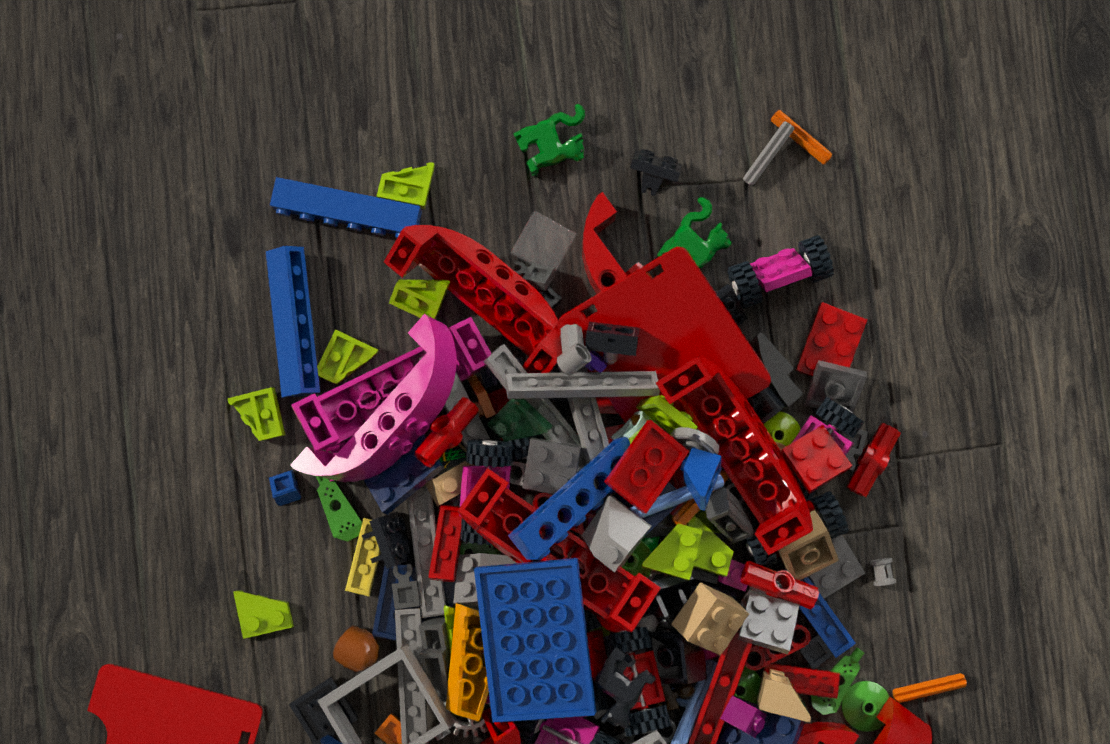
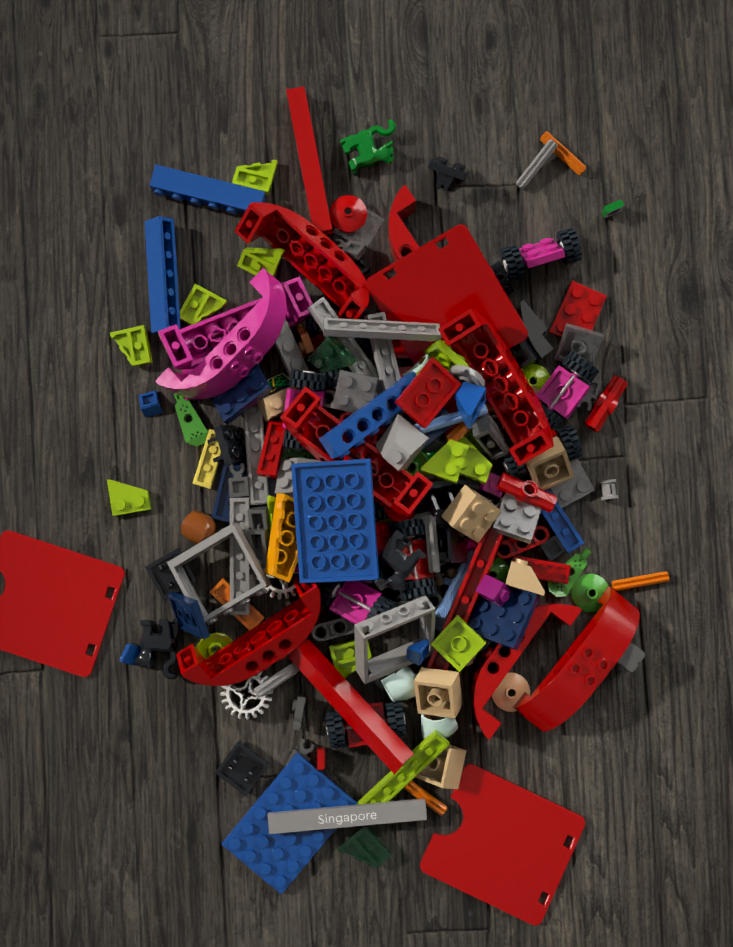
camera: 15 degrees right, 0 degrees up
red piece [414,397,479,468] -> none
light grey piece [557,324,591,375] -> none
black piece [585,322,640,365] -> none
dark purple plate [585,350,607,374] -> none
green animal [657,197,732,269] -> none
red plate [781,425,853,493] -> none
none -> red tile [286,86,333,236]
none -> red dish [329,195,367,233]
none -> light grey axle [424,515,440,573]
none -> green tile [601,200,625,218]

